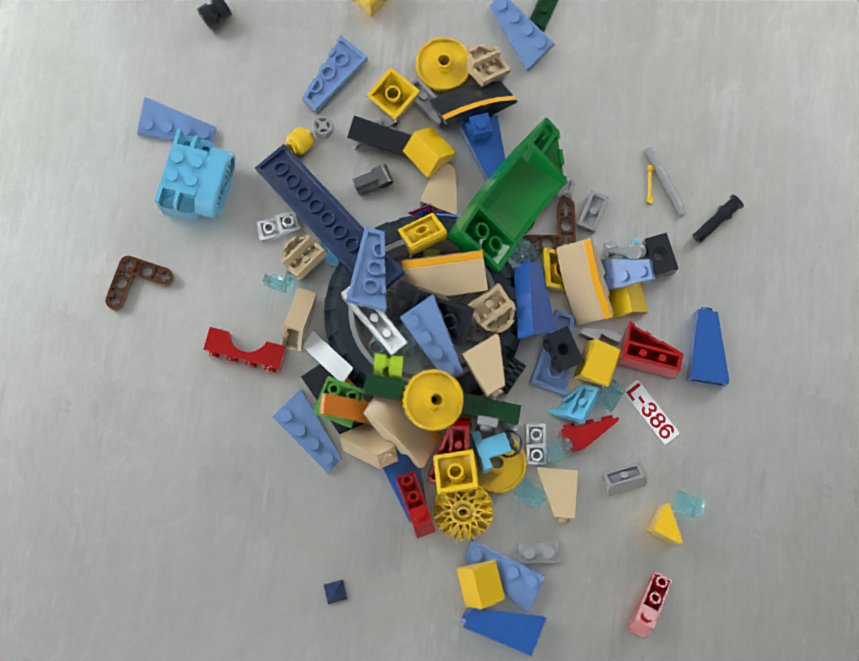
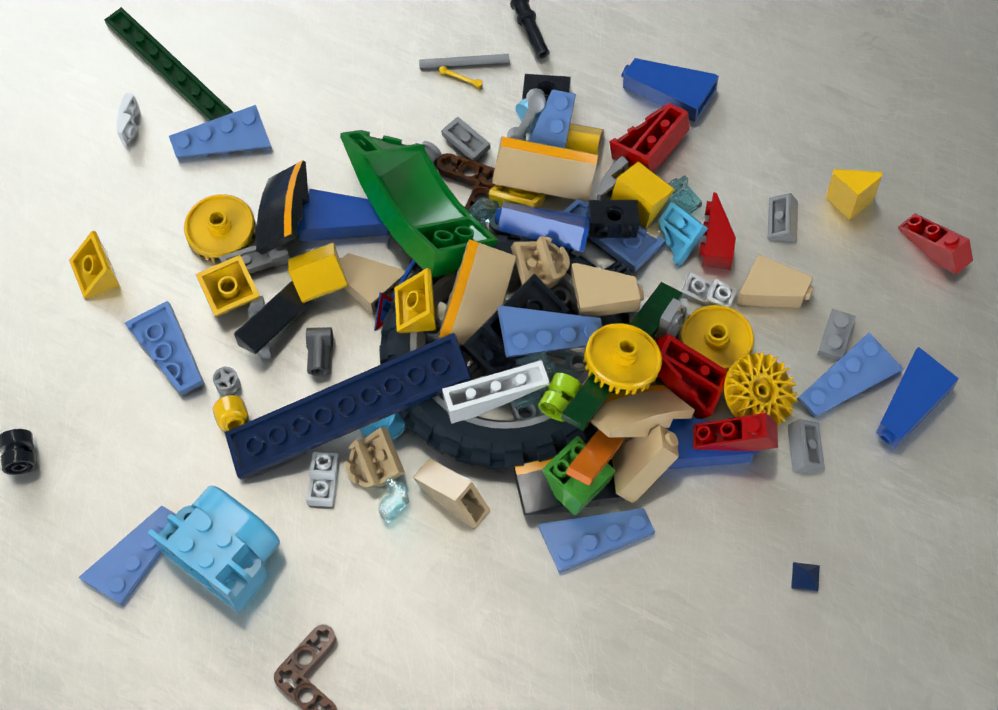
camera: 60 degrees left, 15 degrees down
red arch [203,327,288,373] -> none
white sticker [303,331,353,382] -> none
medium blue wing [346,227,386,312] -> none
yellow slope [433,450,479,495] -> none
yellow slope [456,560,505,609] -> none
tan slope [466,43,511,87] -> none
blue brick [466,113,493,142] -> none
medium azure piece [469,430,522,475] -> none
clear light blue bracket [513,478,545,509] -> none
clear light blue bracket [542,435,573,465] -> none
white sticker [622,379,680,445] -> none
clear light blue bracket [672,490,705,518] -> none
none -> light grey slope [788,419,825,472]

